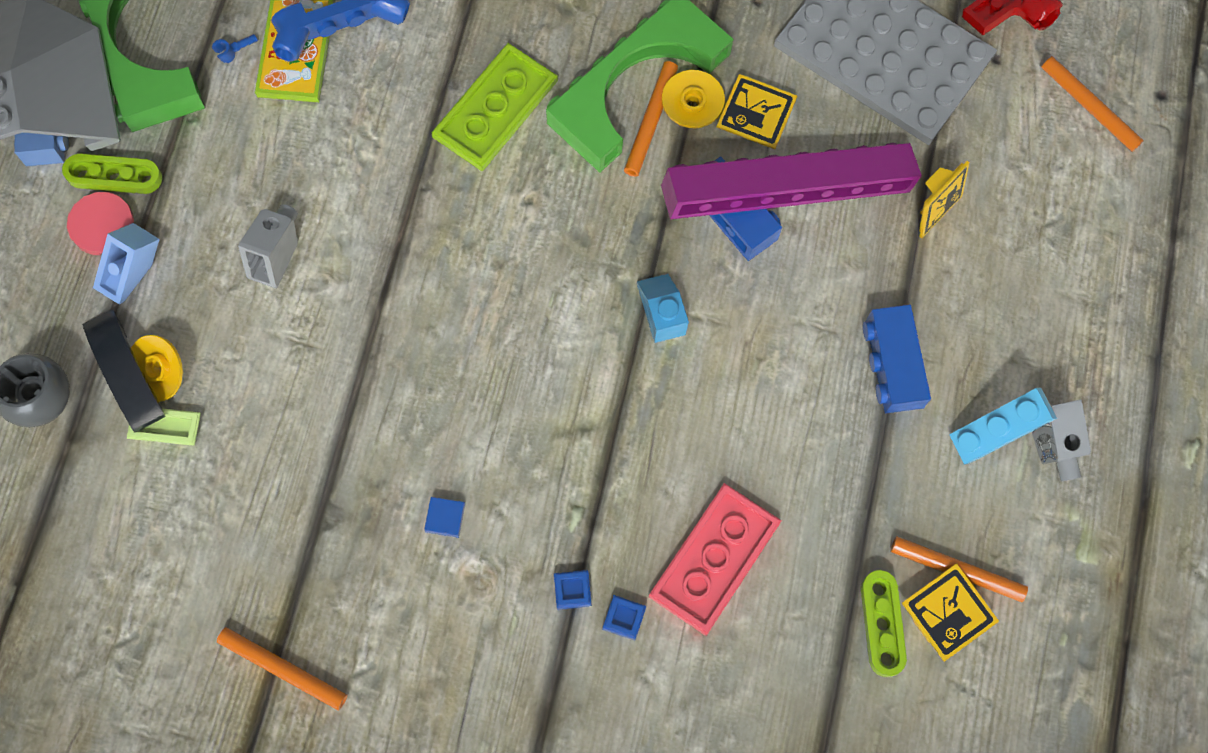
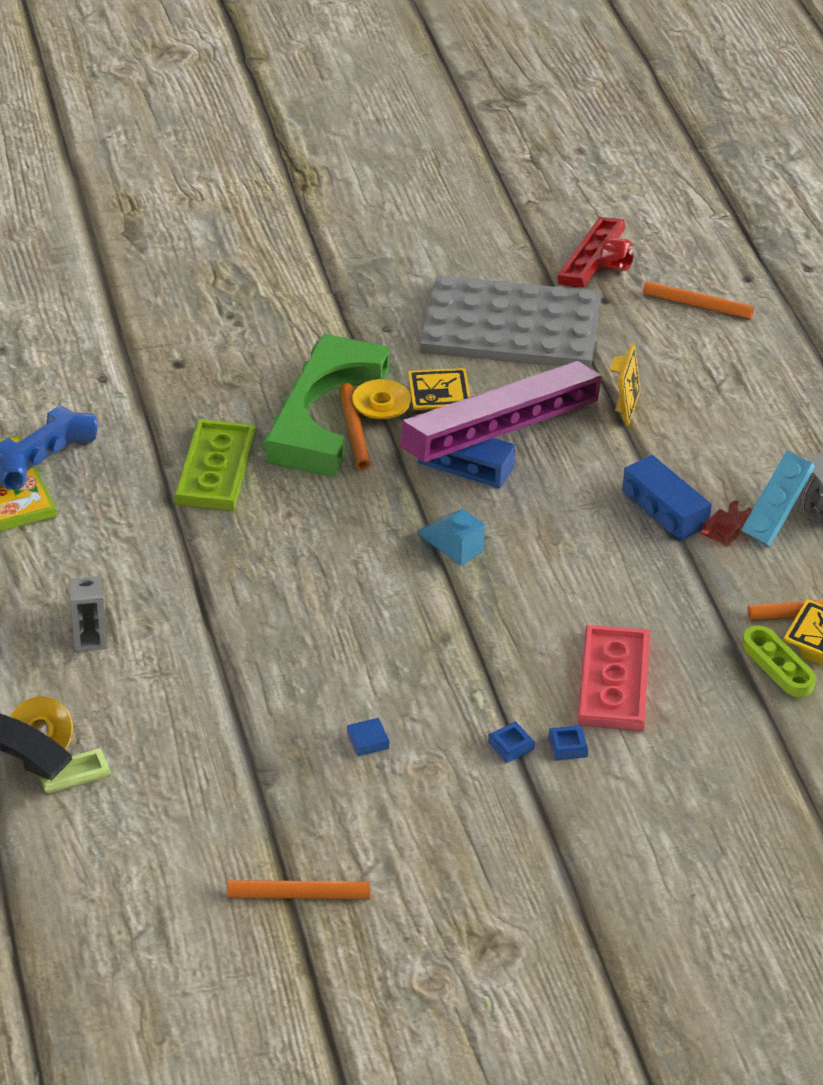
camera: 25 degrees left, 30 degrees down
none -> clear red plate [702,500,752,547]

